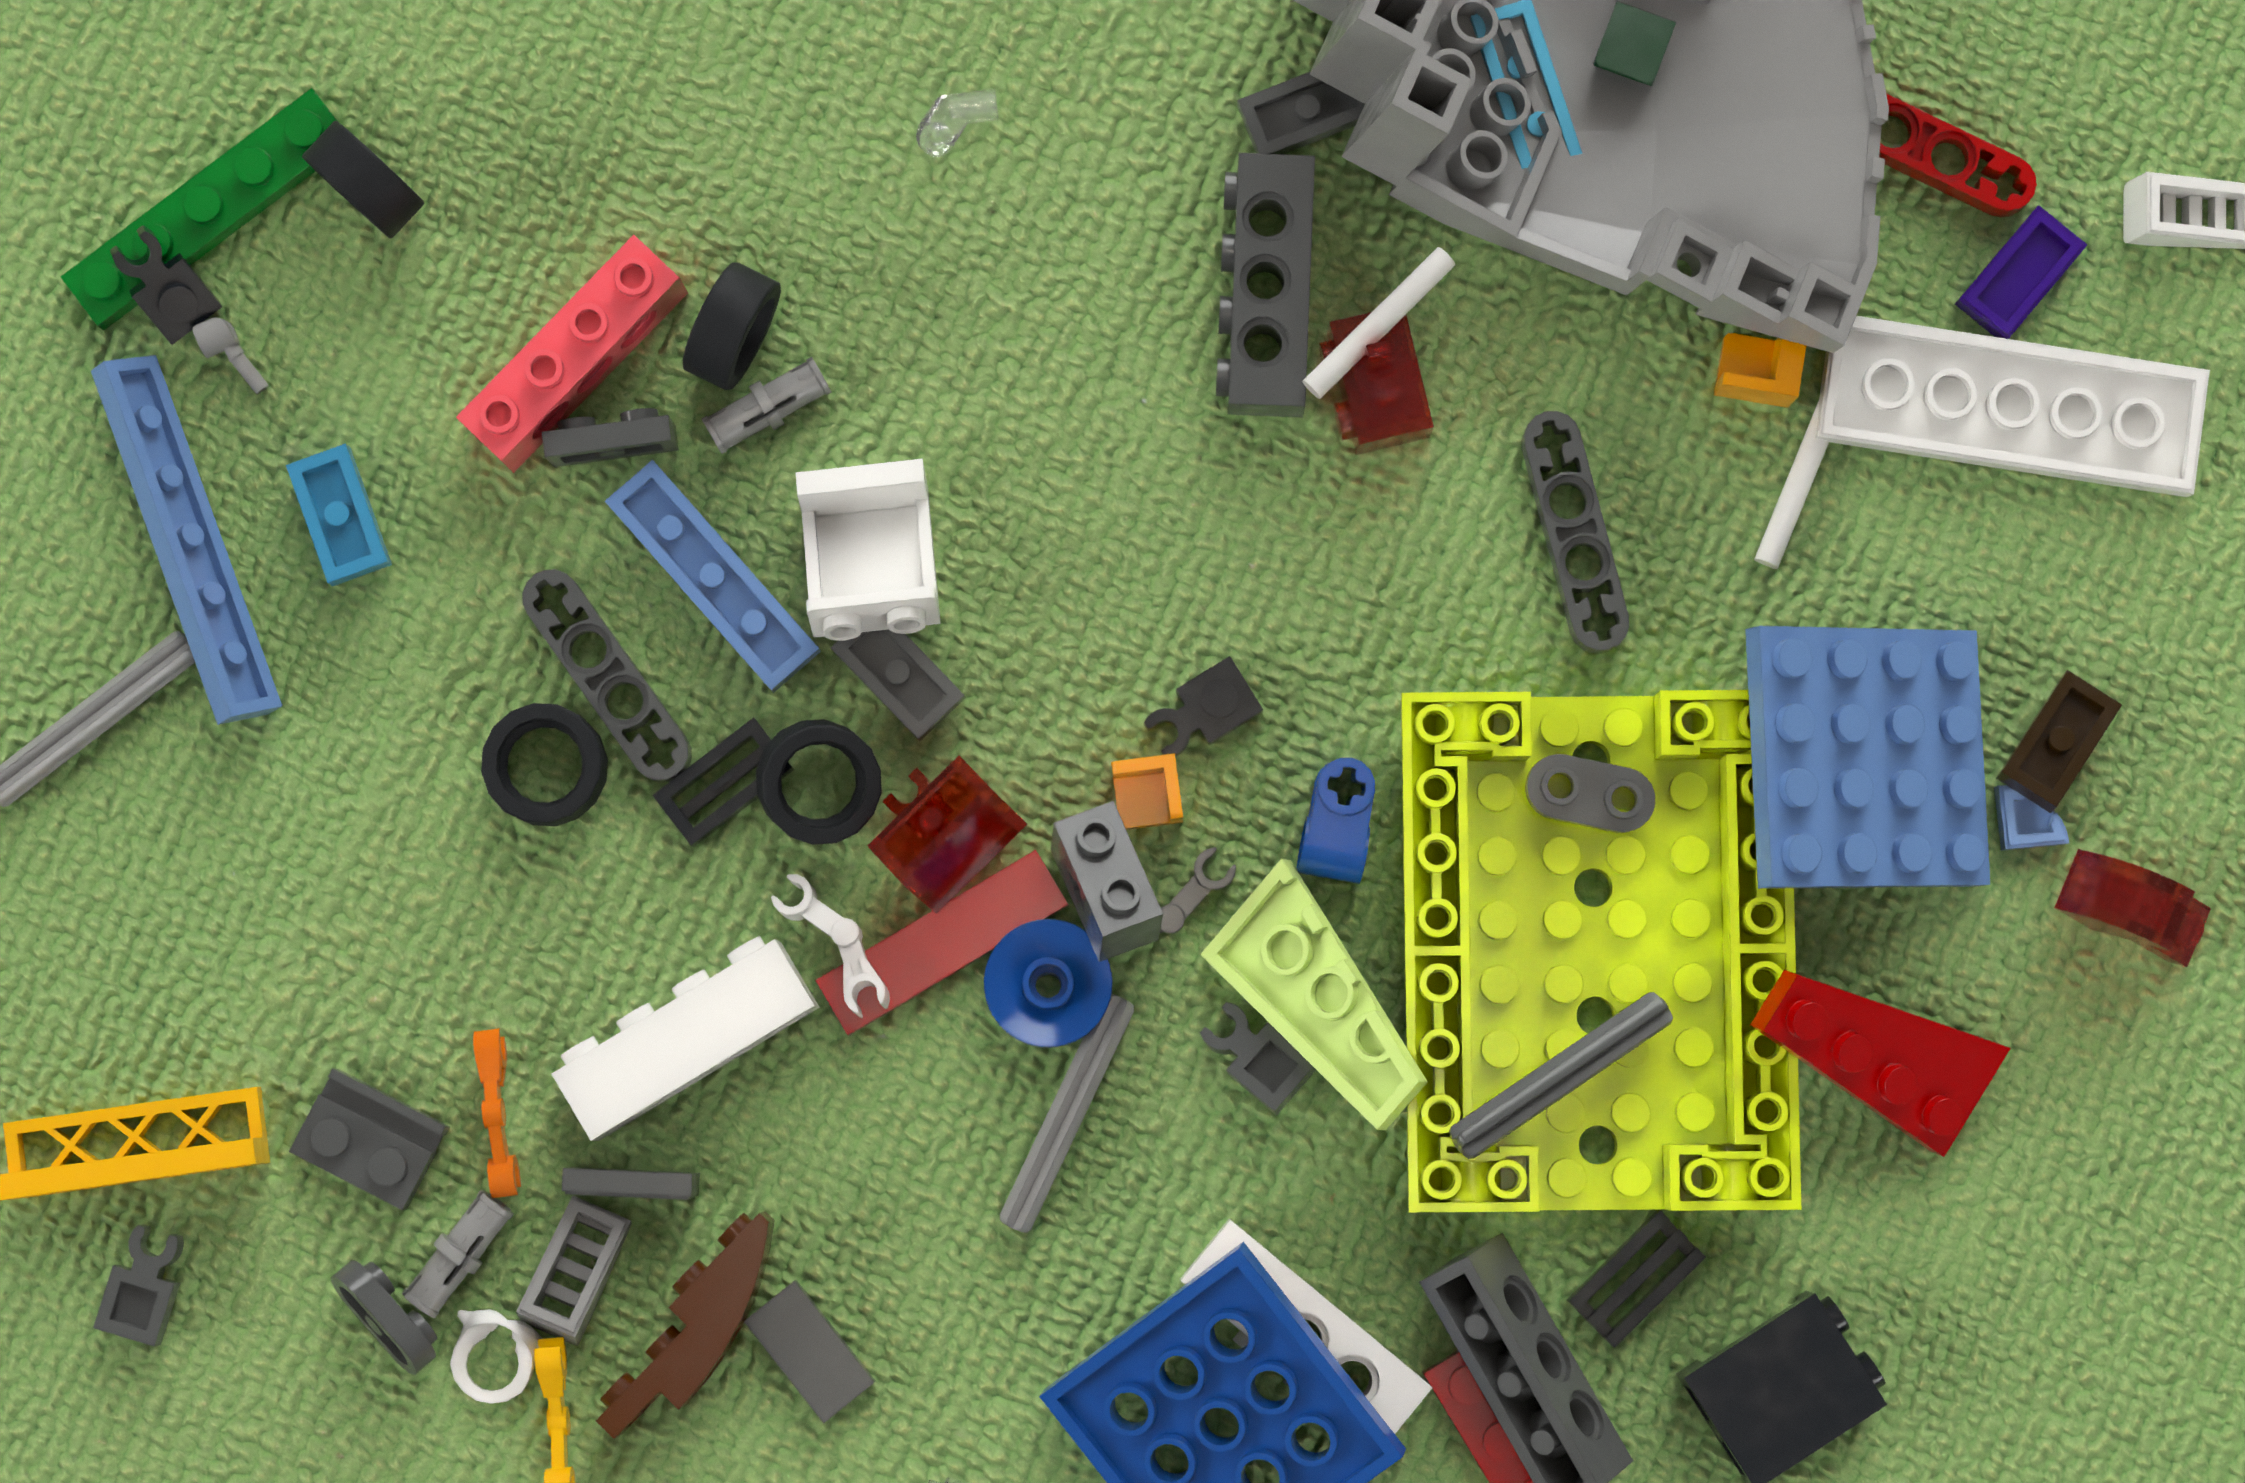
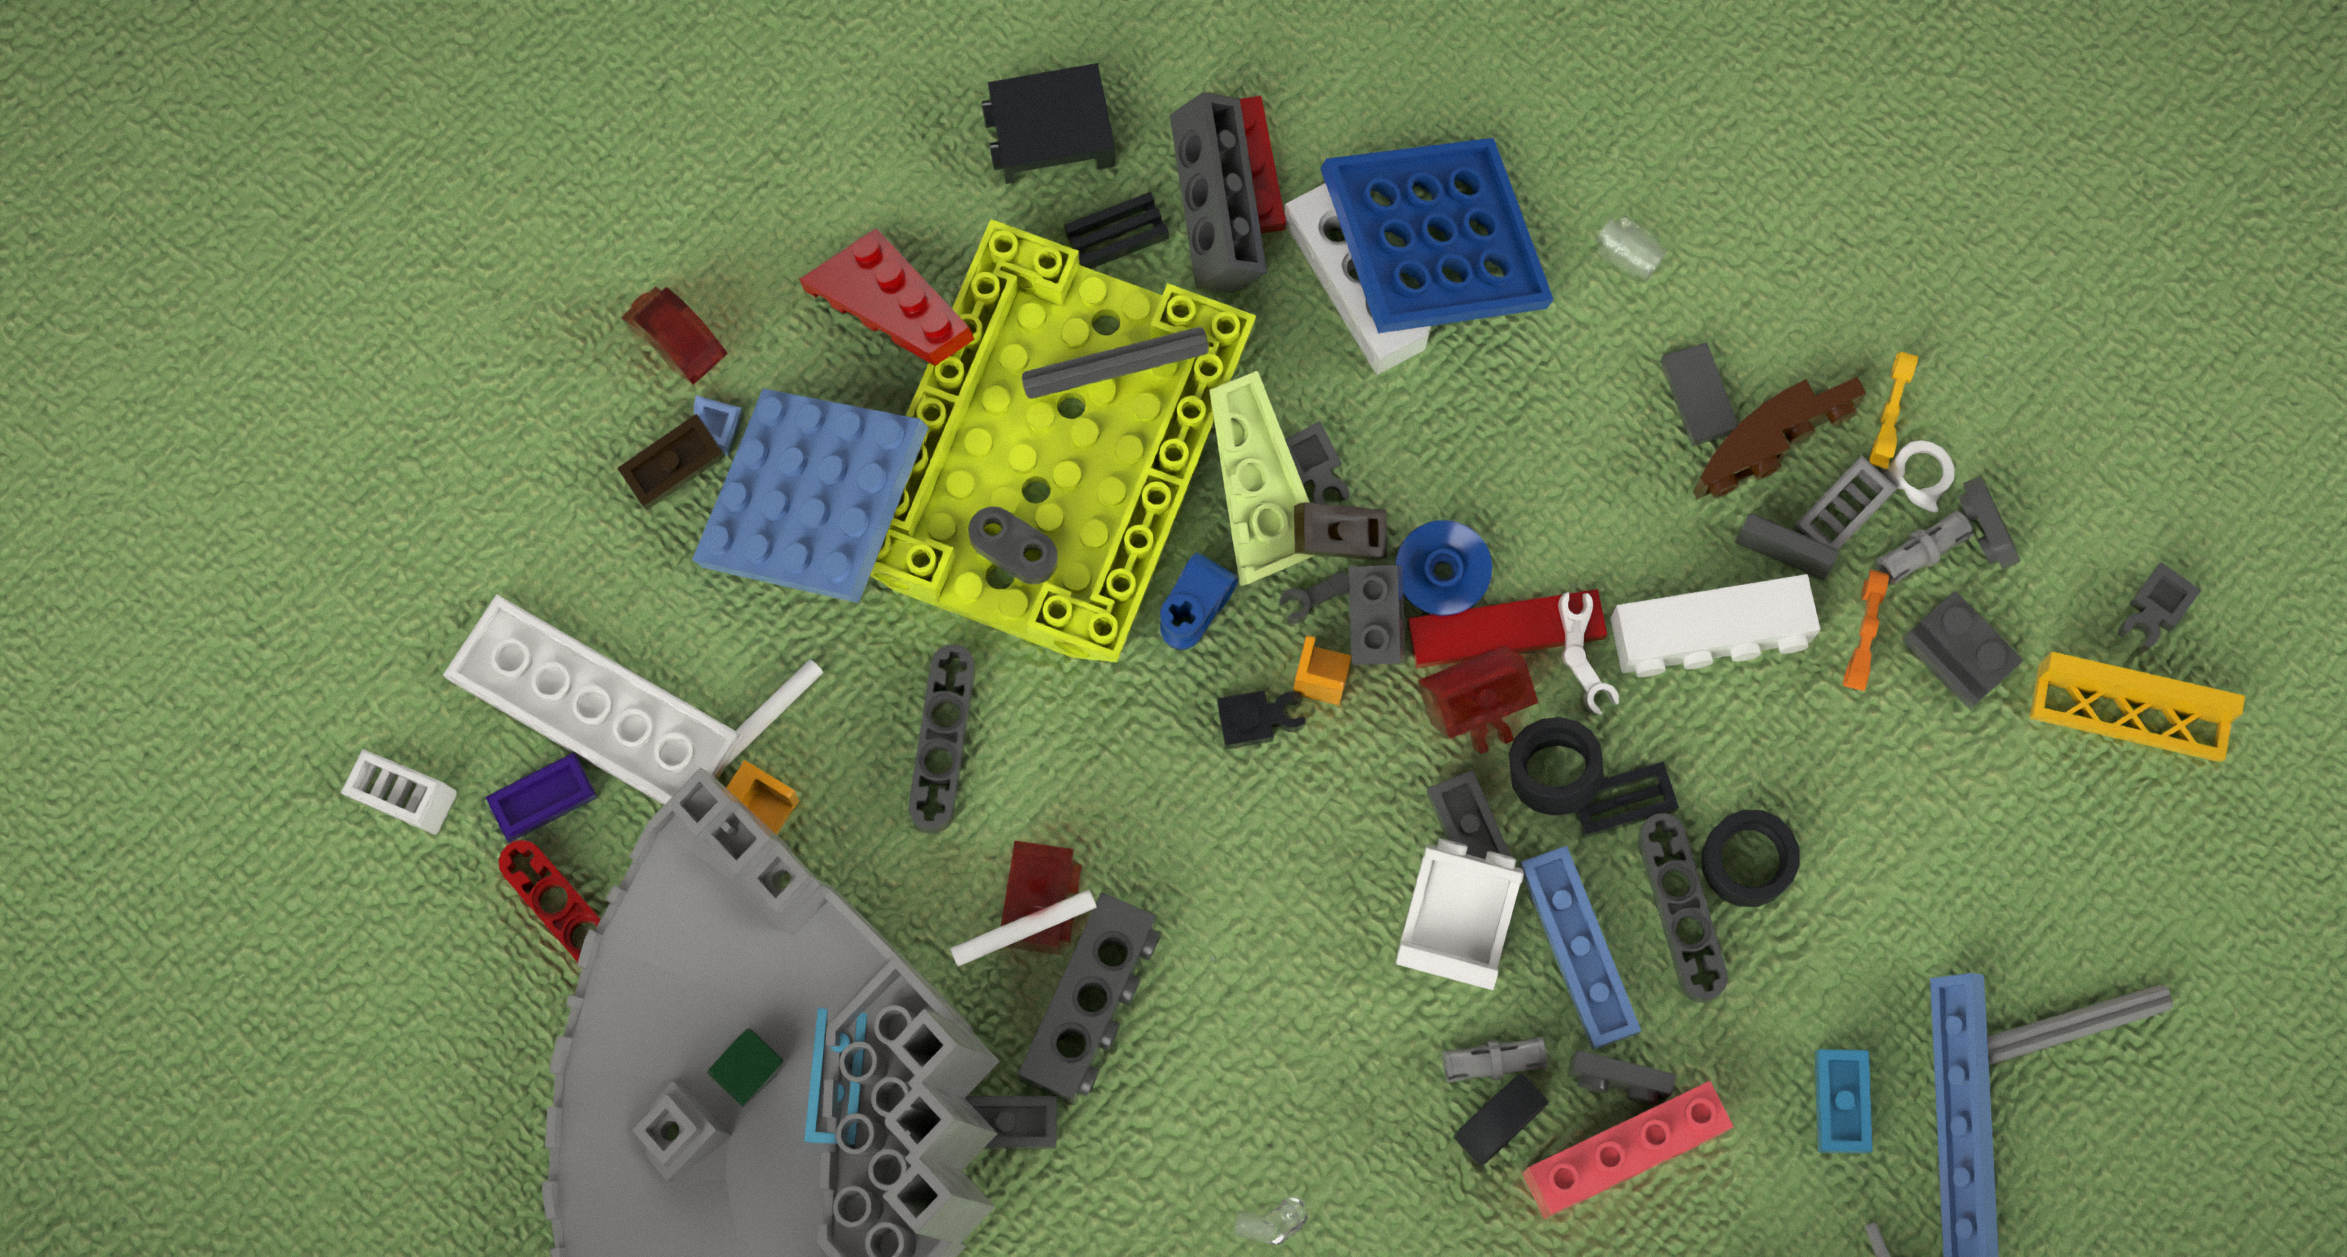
camera: 165 degrees left, 10 degrees down
light grey axle [1000,994,1134,1233] -> none
none -> dark brown plate [1294,502,1387,560]

